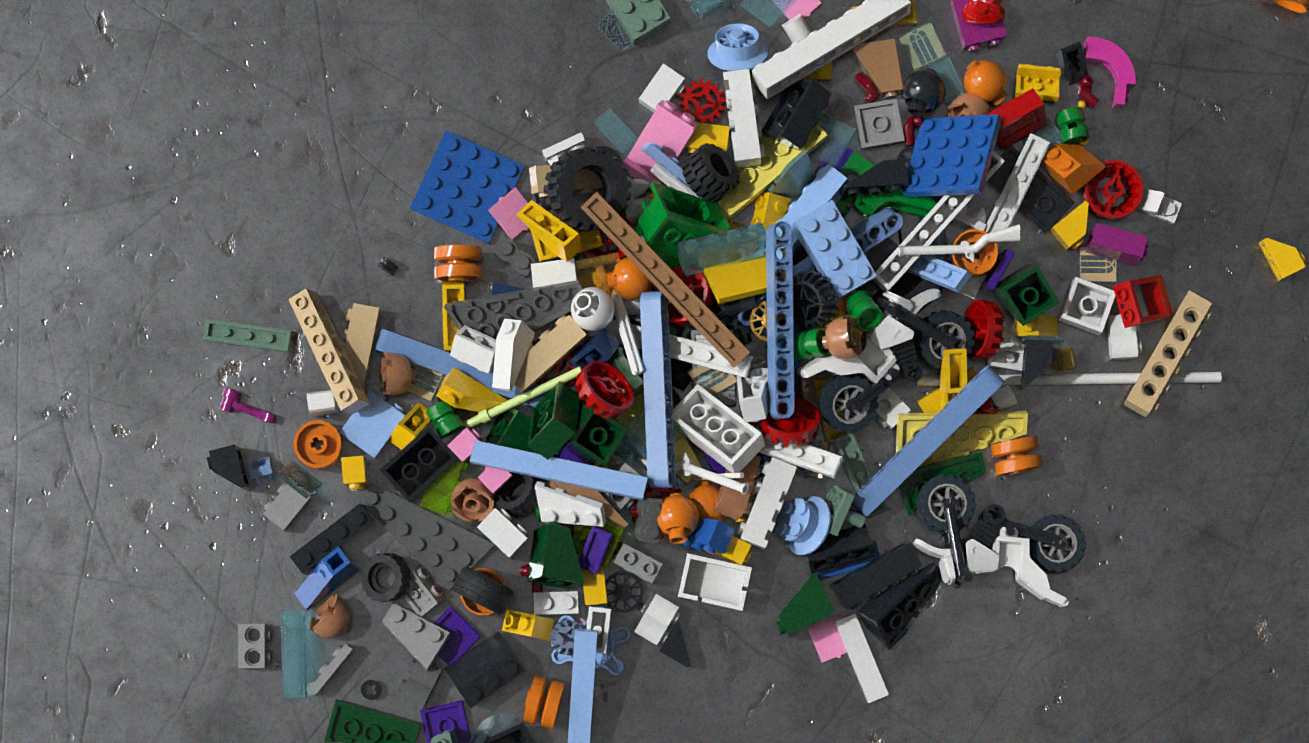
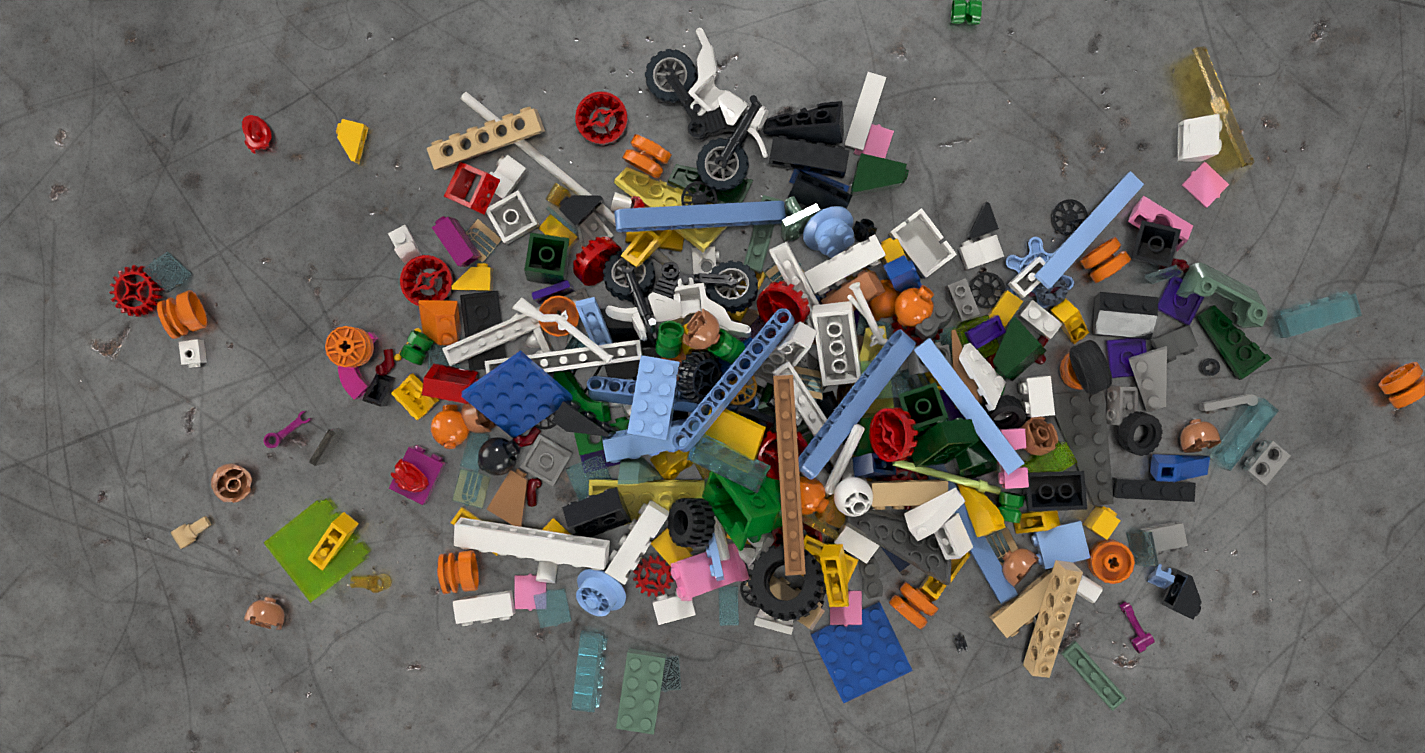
camera: 140 degrees left, 5 degrees up
none -> orange wheel [325,326,374,368]
none -> red gear [575,91,628,146]
none -> black wheel [681,181,717,206]
none -> black gear [853,219,877,242]
none -> black wheel [1052,199,1088,235]

